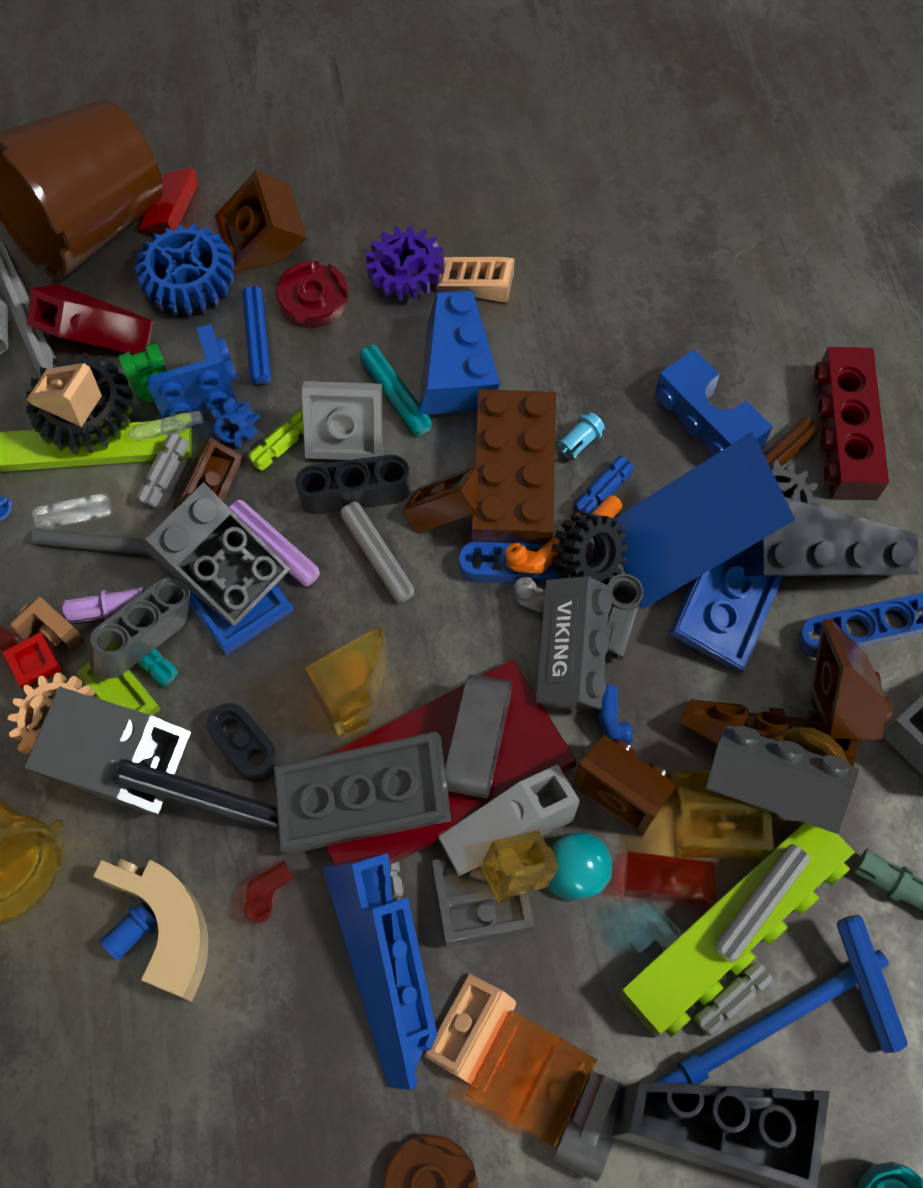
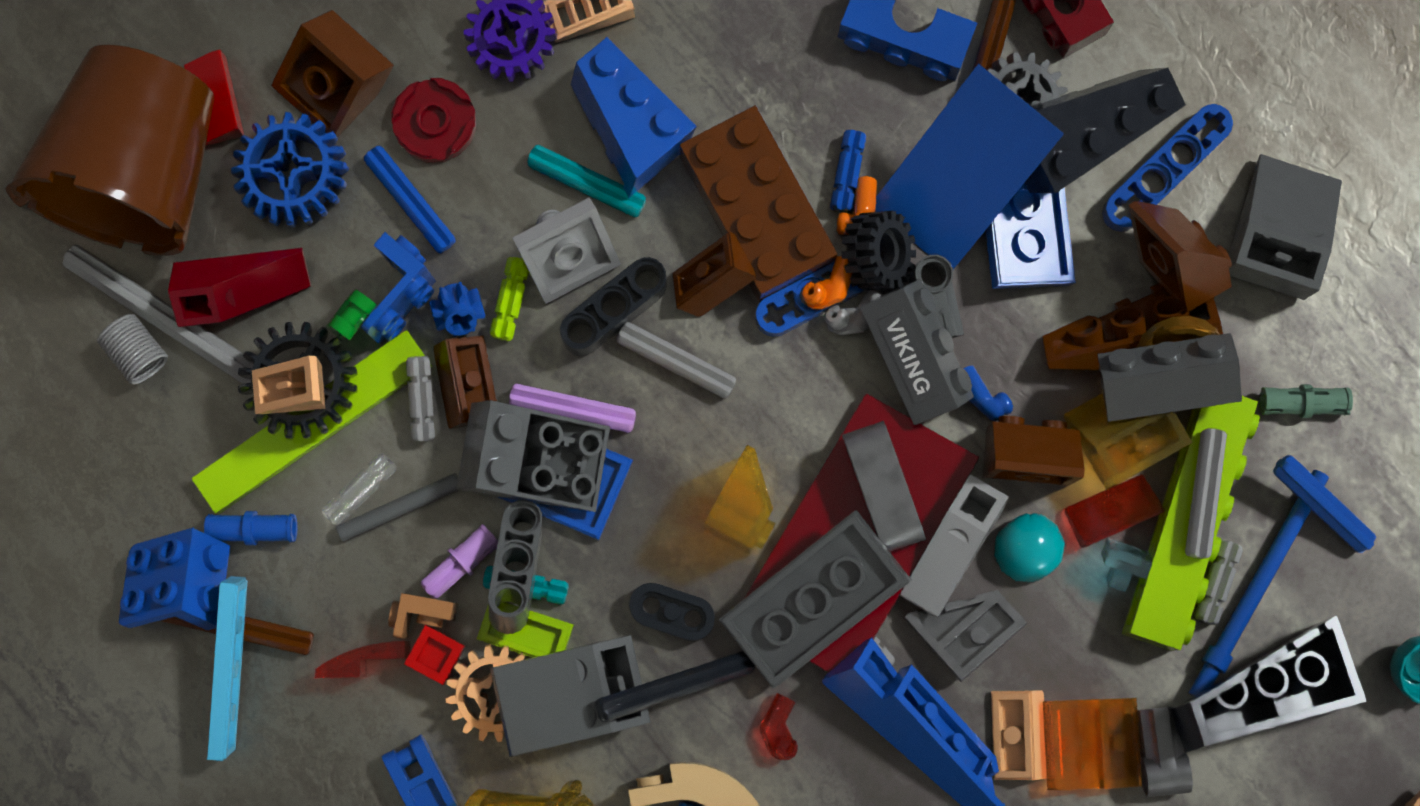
camera: 35 degrees left, 15 degrees up
clear piece [128,410,203,441] -> none
clear yellow brick [480,830,559,904] -> none
medium azure pin [556,412,605,460] -> none

